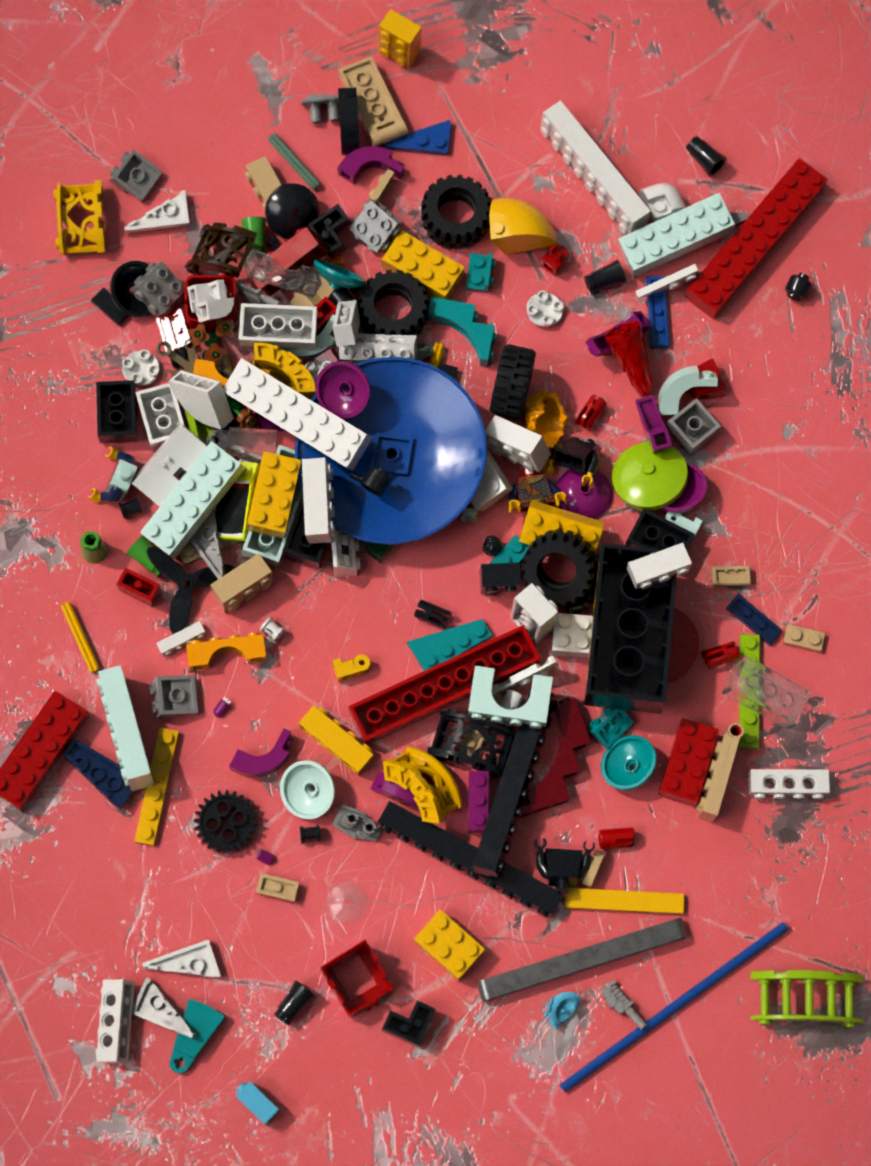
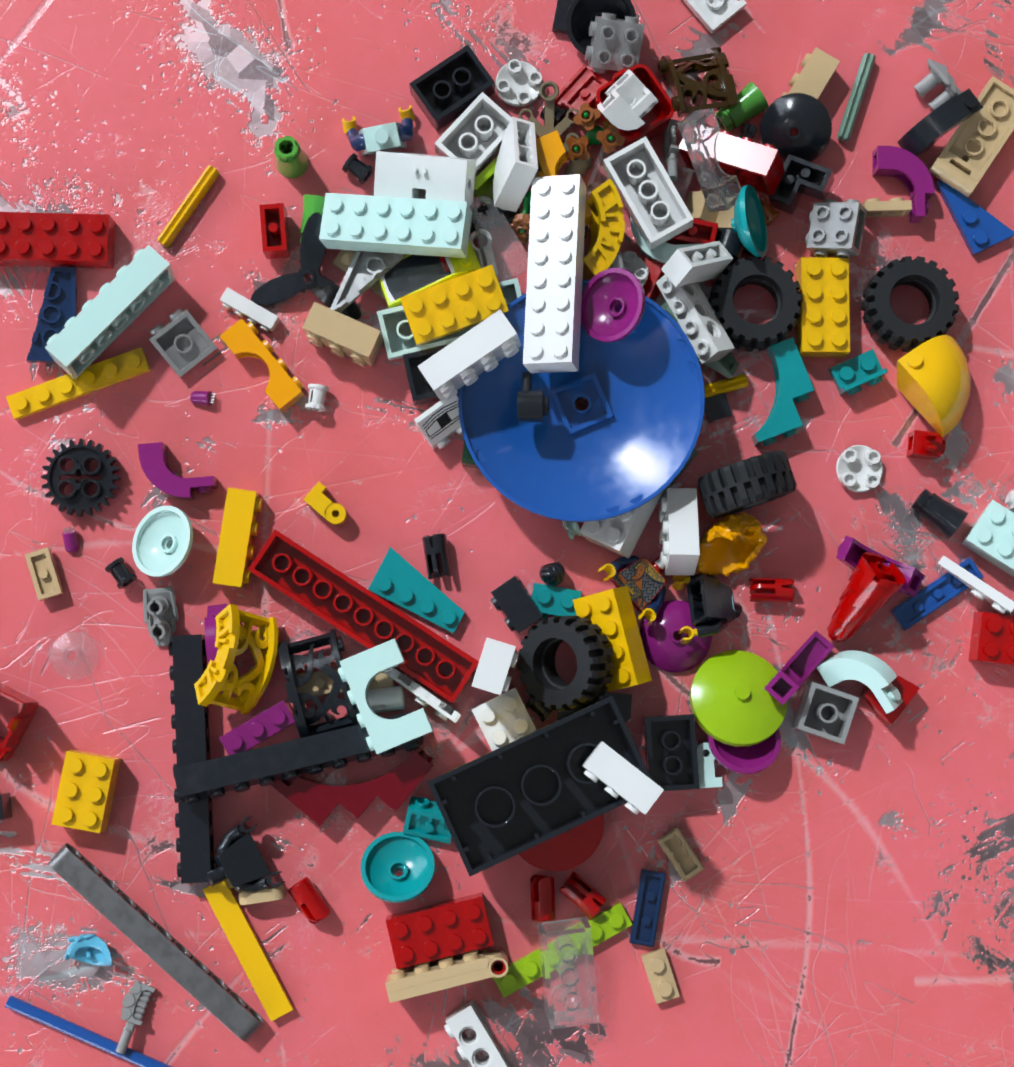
camera: 60 degrees right, 10 degrees up
none -> red arm [530,874,555,922]

